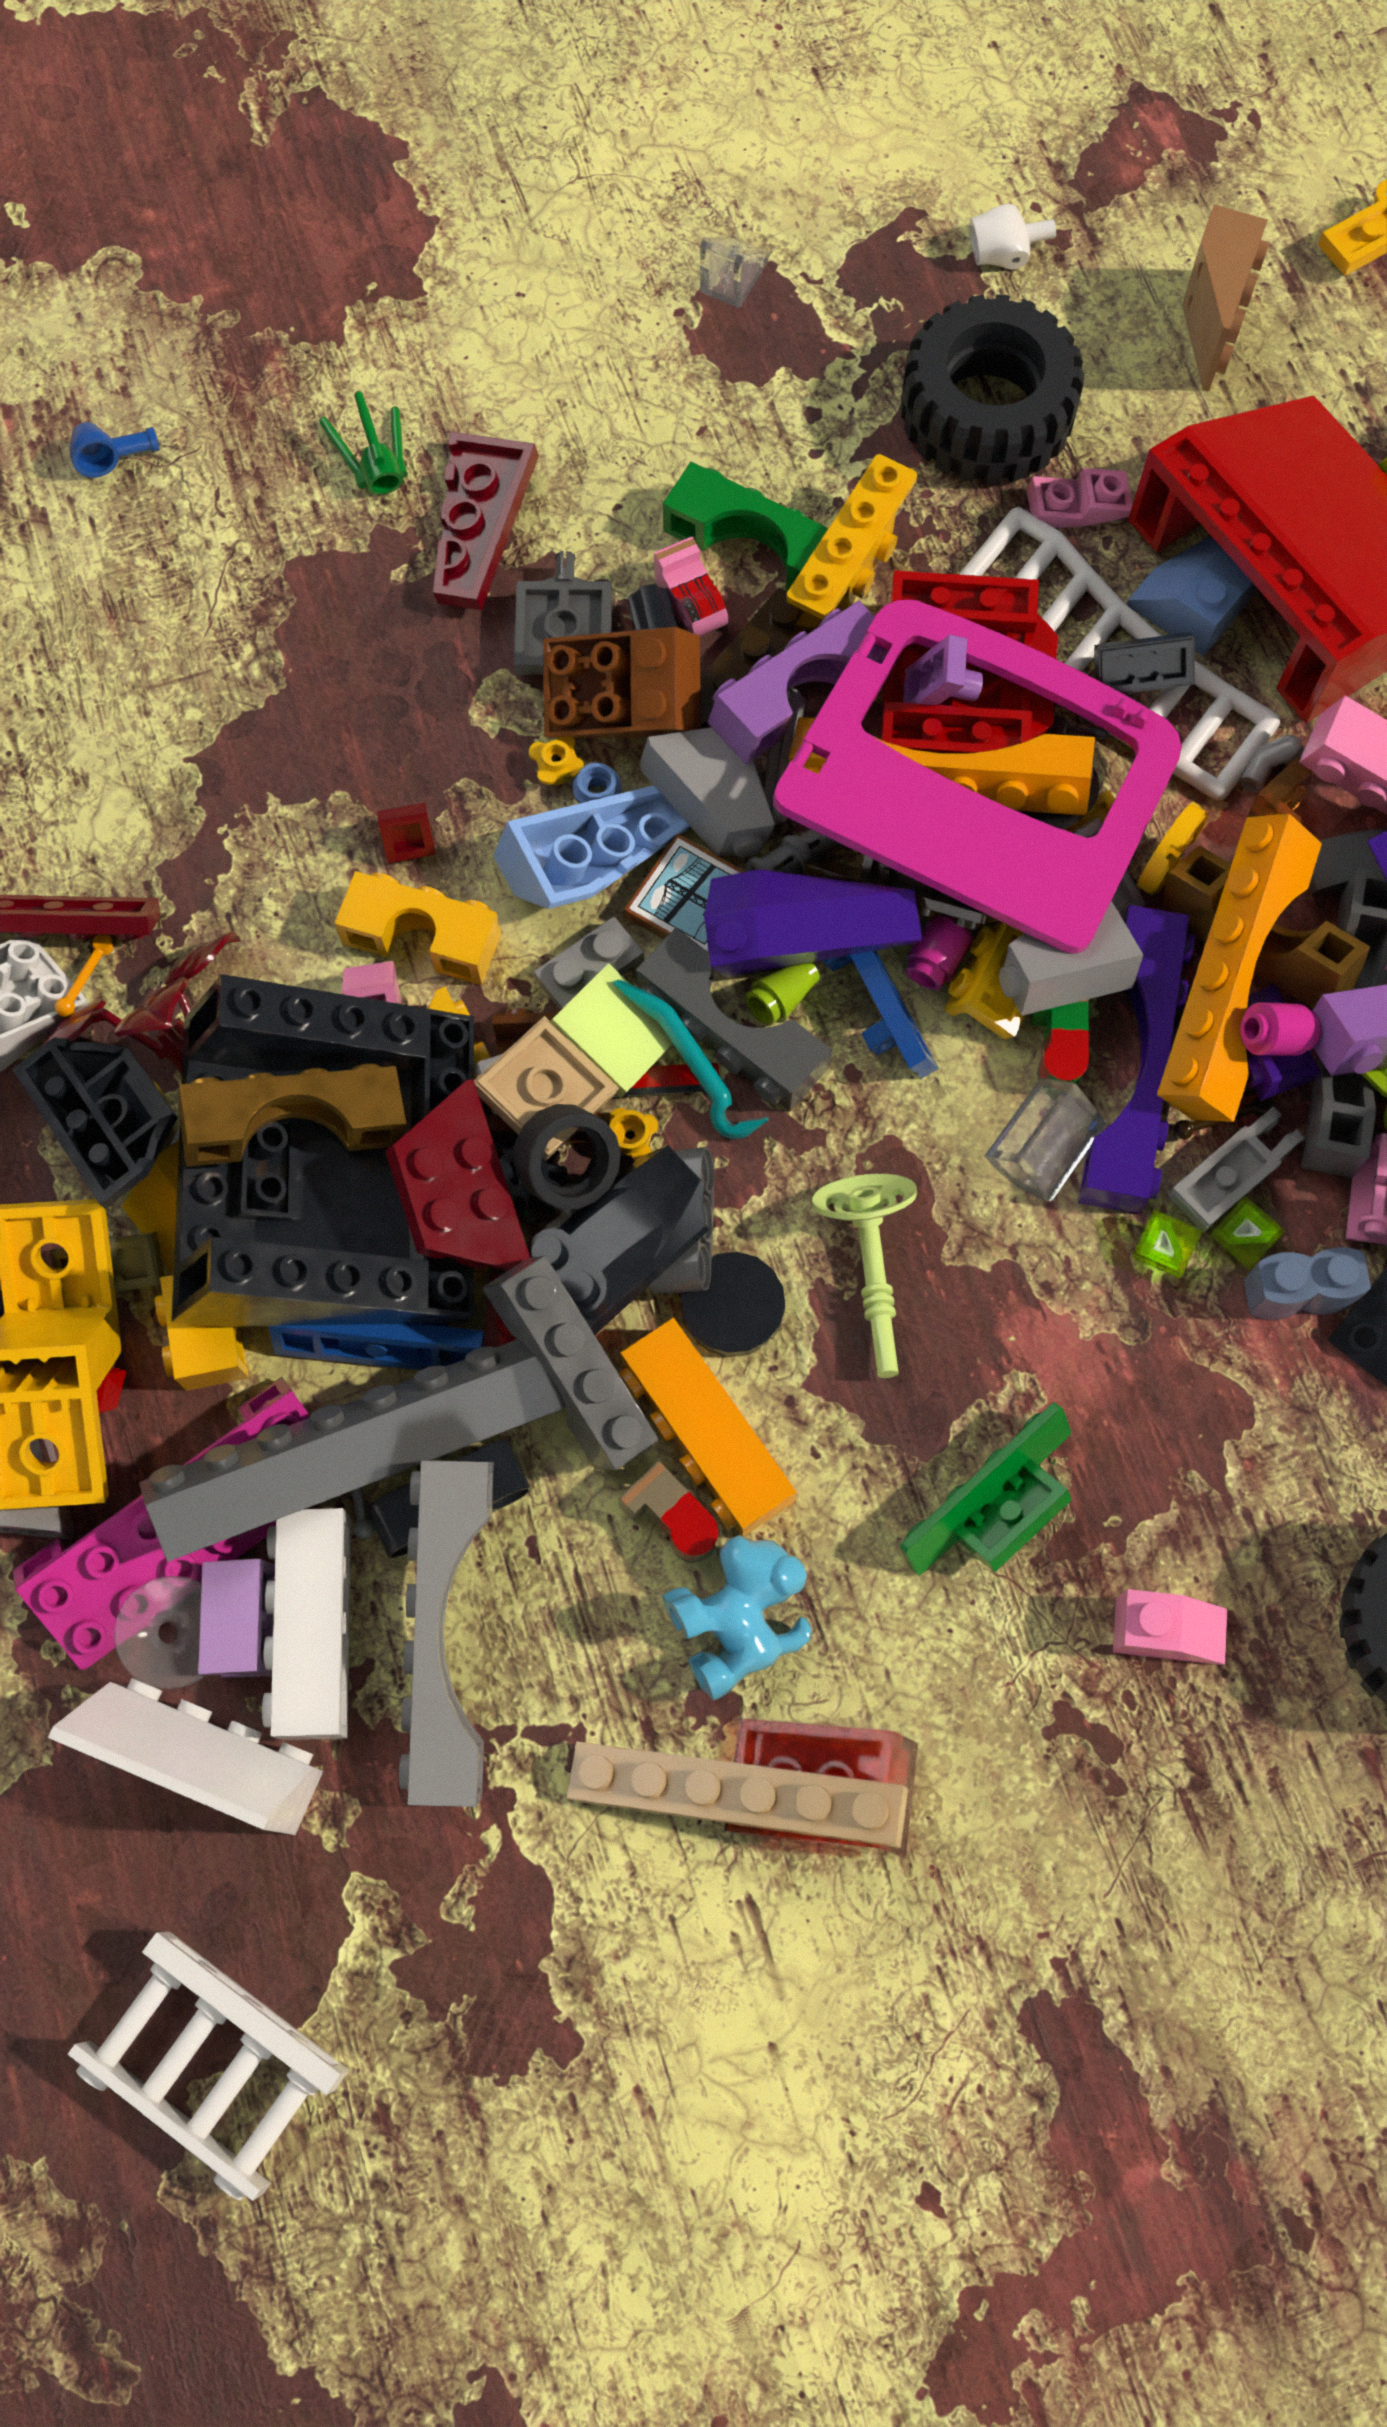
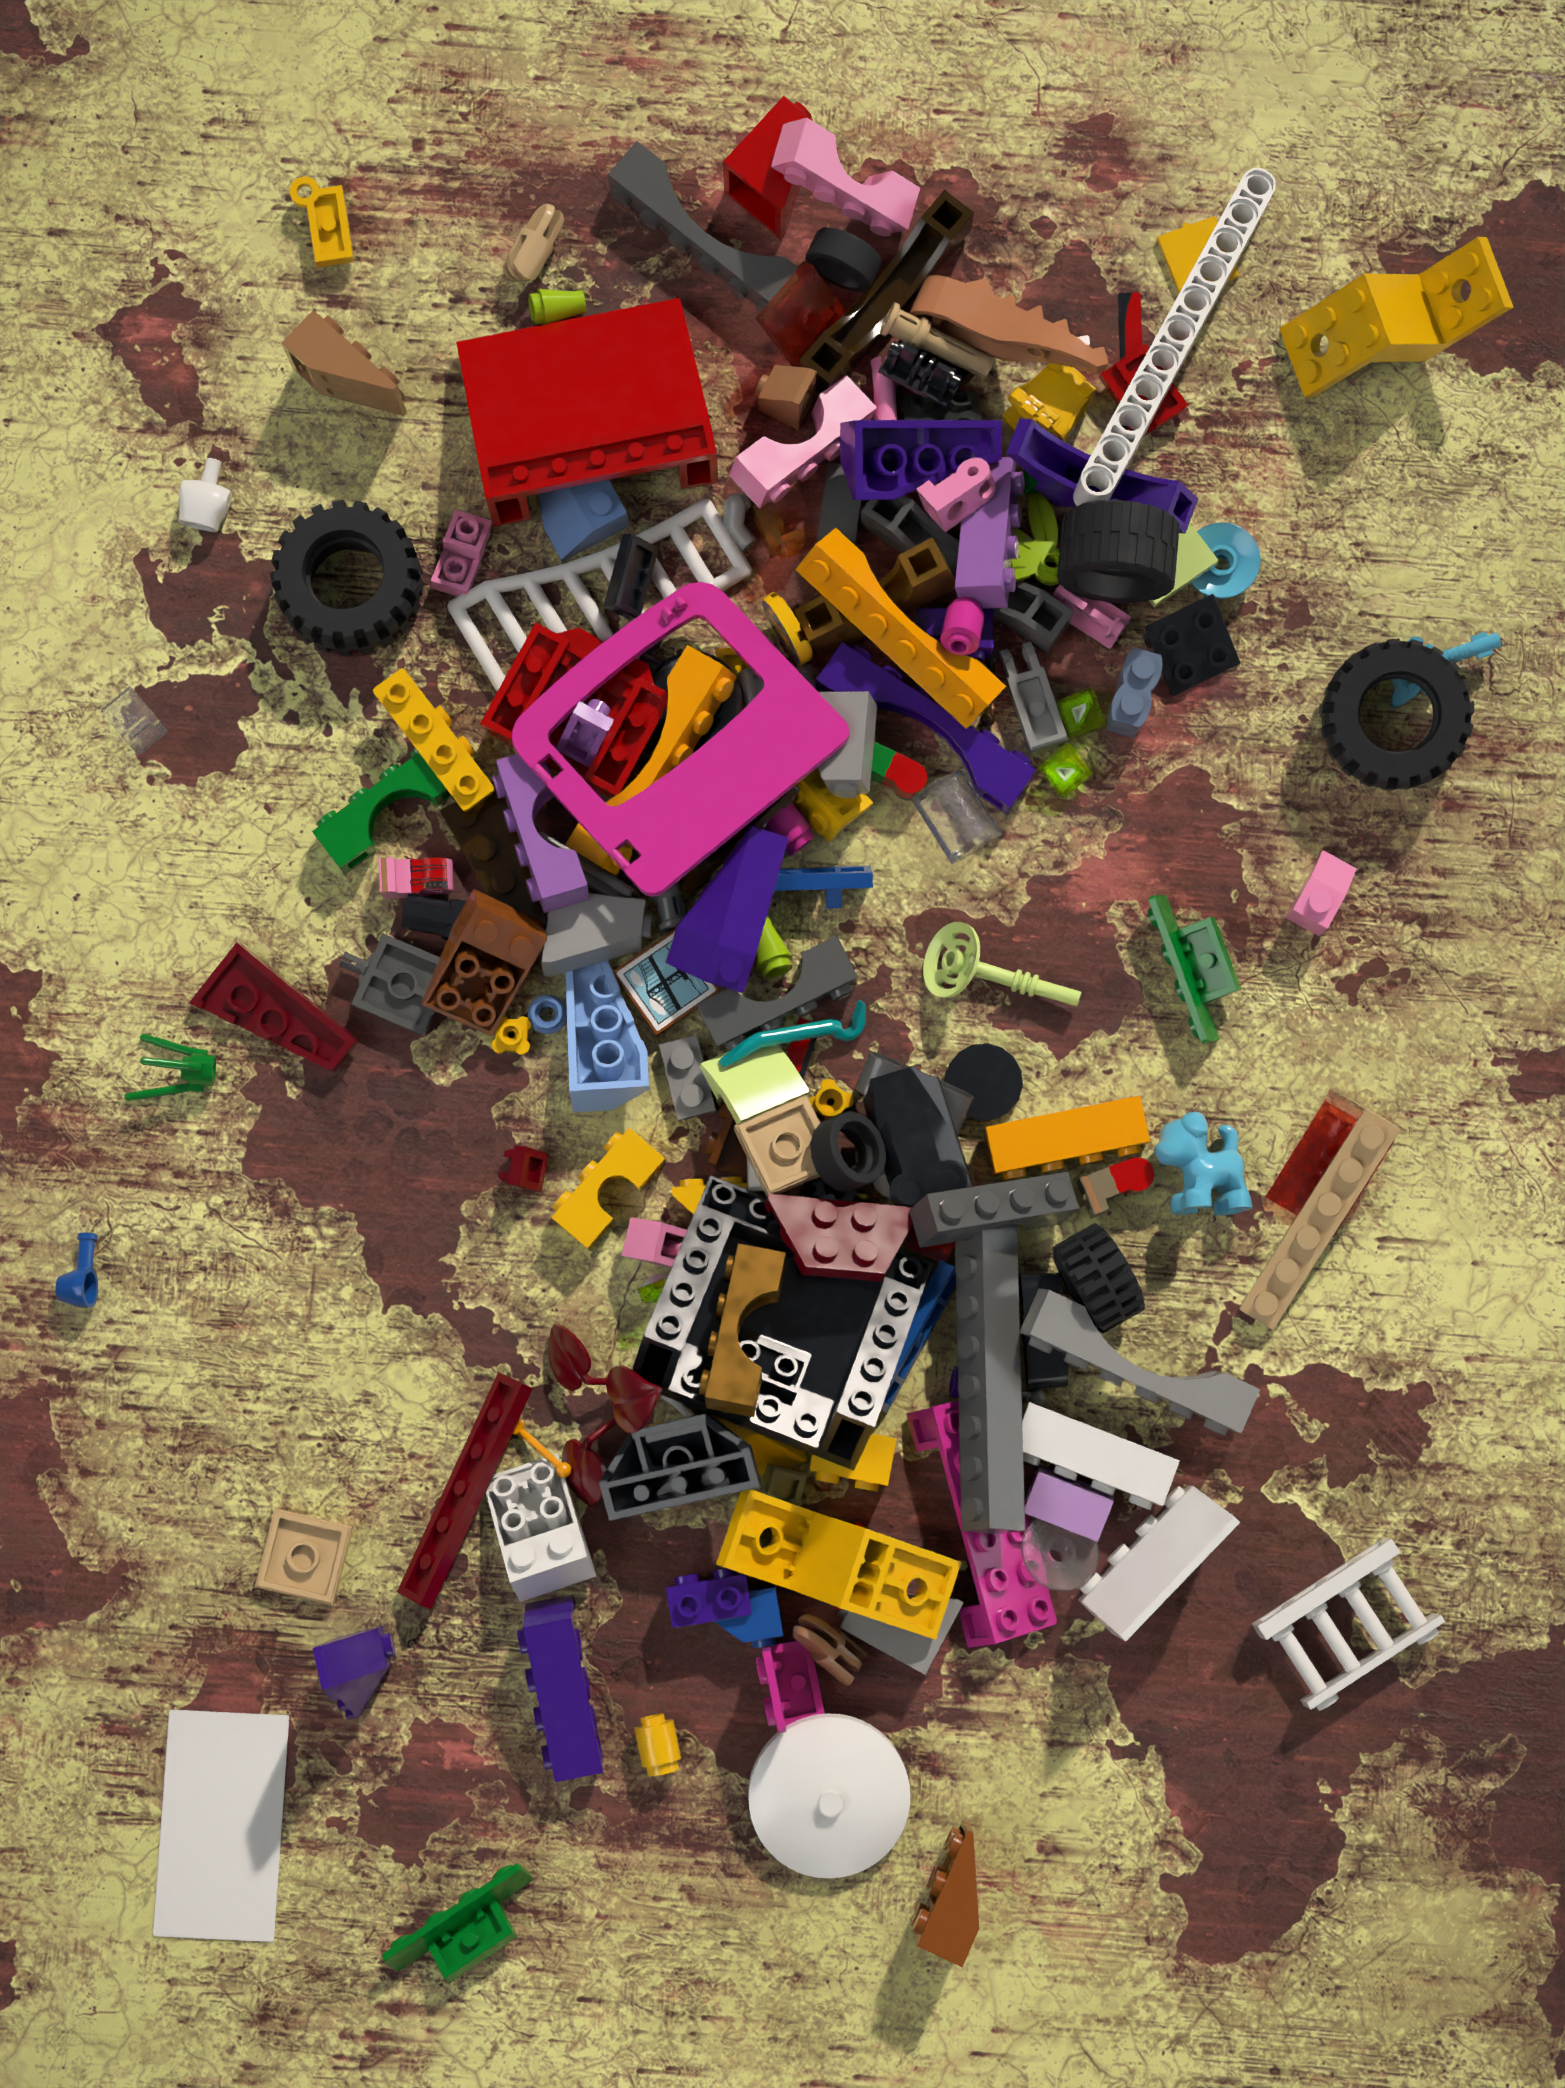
camera: 70 degrees left, 10 degrees up
none -> black tyre [1052,1223,1145,1333]

